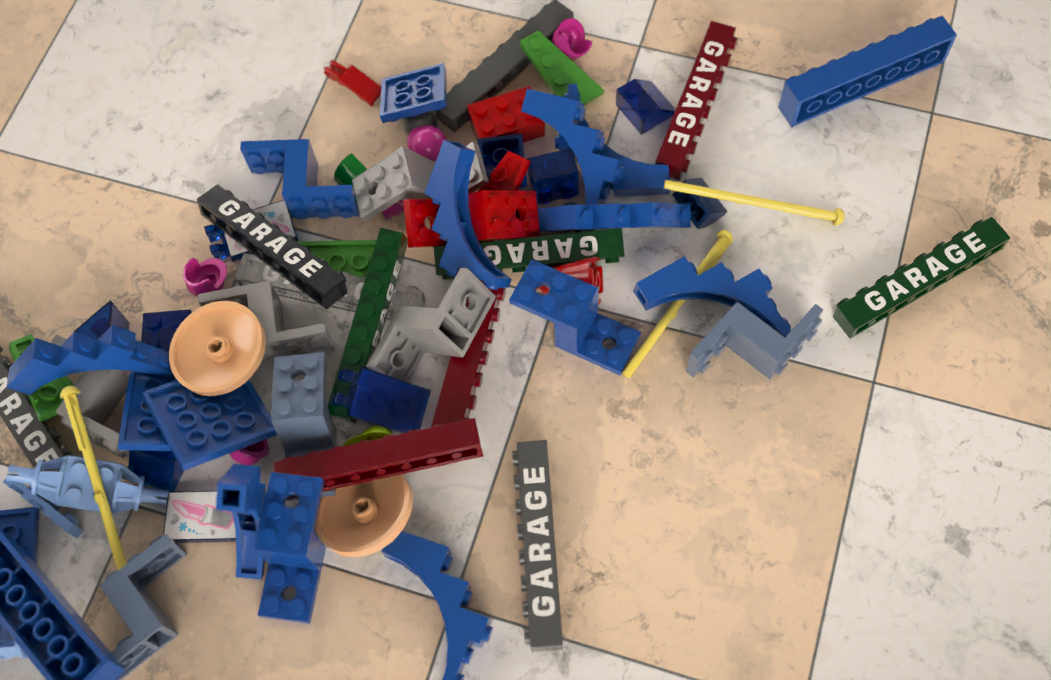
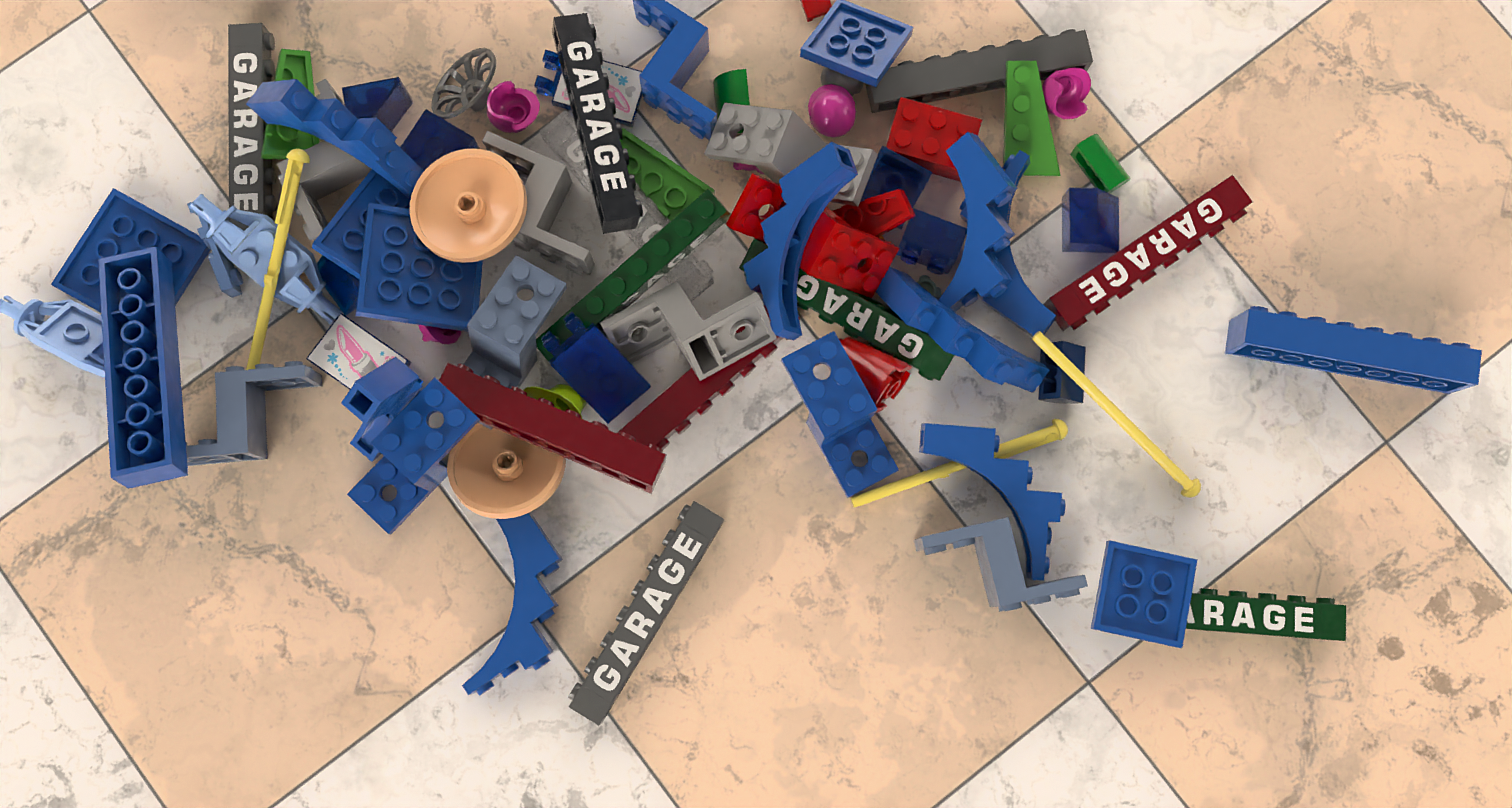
camera: 25 degrees right, 15 degrees up
none -> dark grey wheel [431,48,496,119]
none -> green brick [1070,134,1131,198]
none -> blue plate [1091,540,1198,648]

